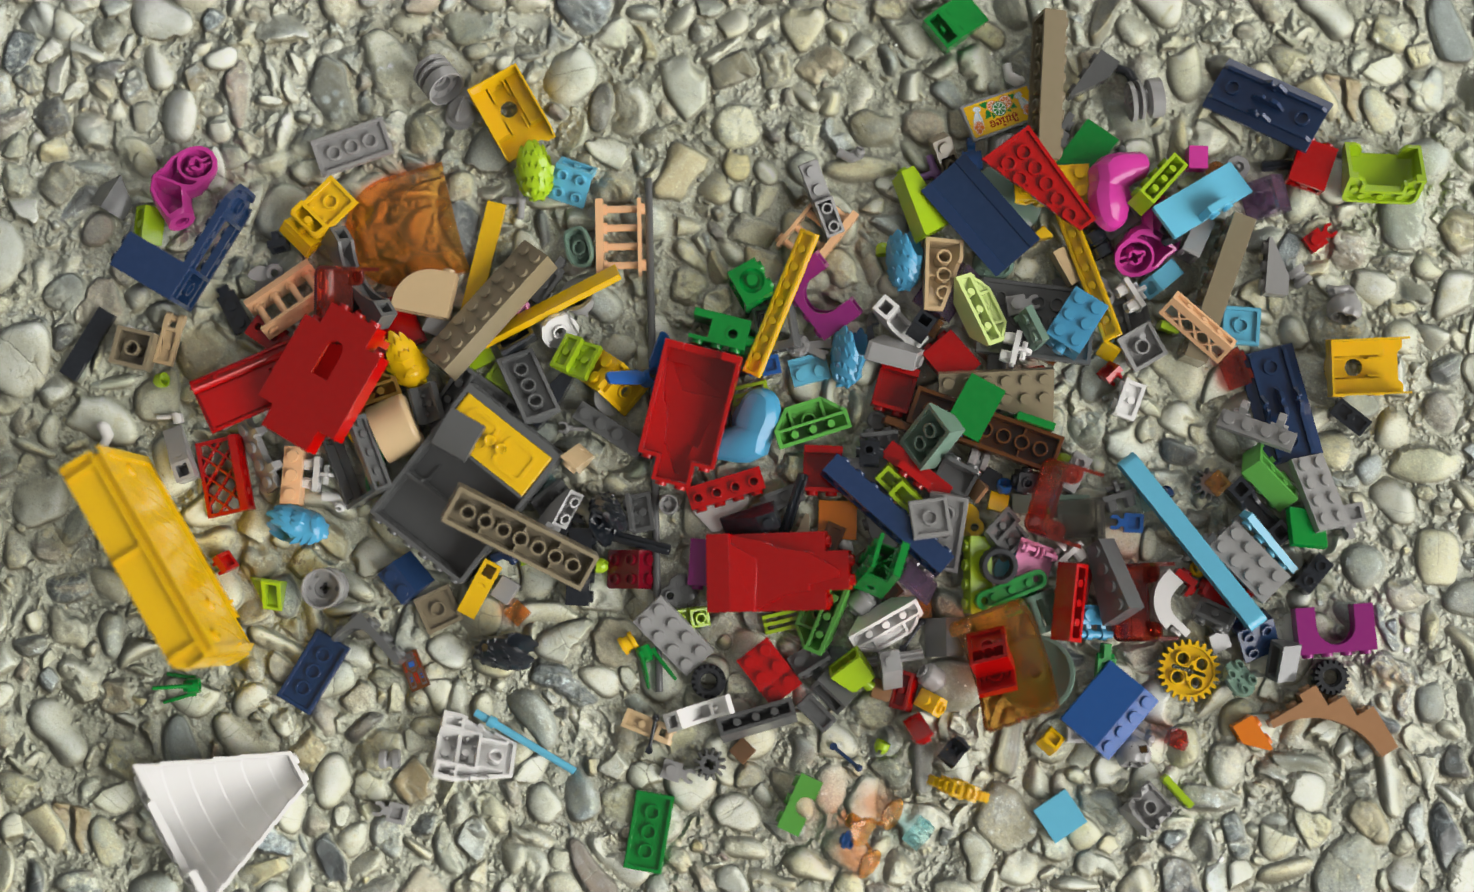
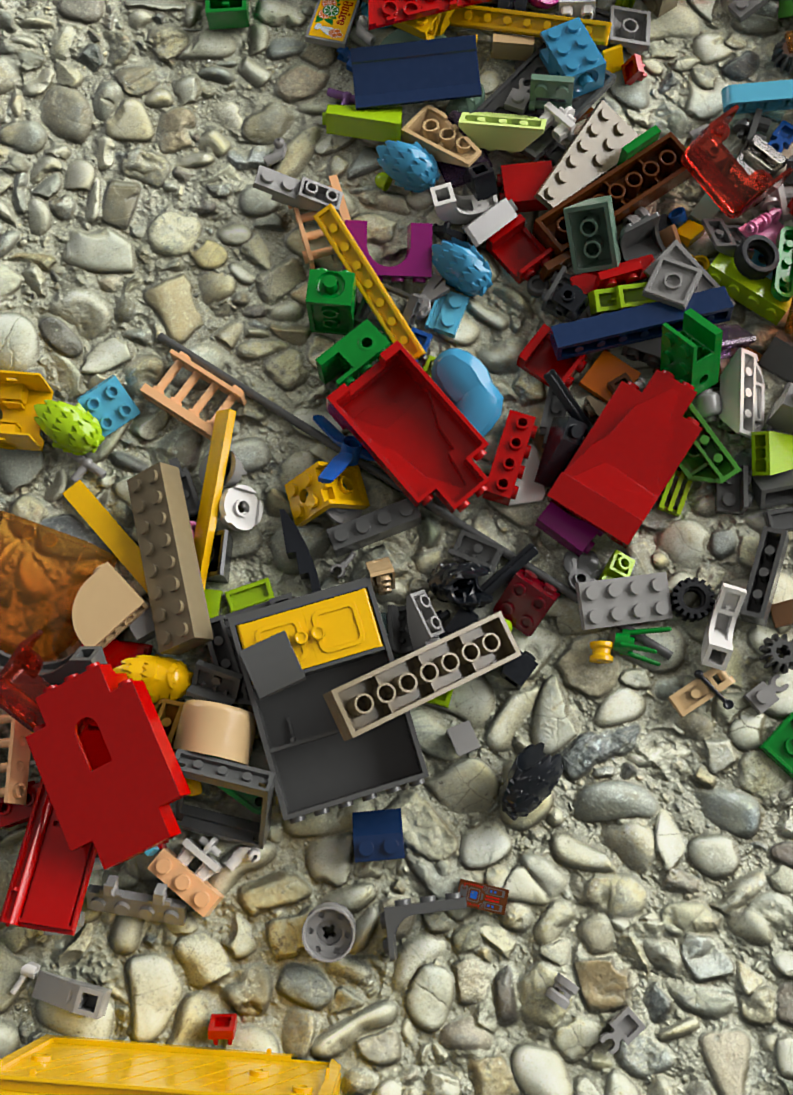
camera: 55 degrees left, 10 degrees down
red fence [195,434,256,519] -> none
lime slope [249,576,287,611] -> none
dark azure head [266,504,330,546] -> none
dark blue tile [277,628,351,715] -> none
dark tan tile [413,584,465,635] -> none
white wedge [431,710,517,781] -> none
yellow slope [457,558,502,620] -> none
medium azure bar [473,709,577,774] -> none
dark blue arm [489,550,519,565] -> none
dark grey slope [496,348,561,424] -> none
clear orange tile [504,599,532,627] -> none
lime slope [549,333,603,382] -> none
sand green piece [563,226,596,268] -> none
light grey wheel [659,495,679,515] -> none
red bracket [736,637,802,703] -> none
bright green wedge [773,397,852,450] -> none
black hinge [899,618,926,652] -> none
dark tan slope [927,132,958,173] -> none
green tile [950,373,1006,442] -> none
black brick [1011,467,1042,495] -> none
white bracket [1110,377,1147,422] -> none

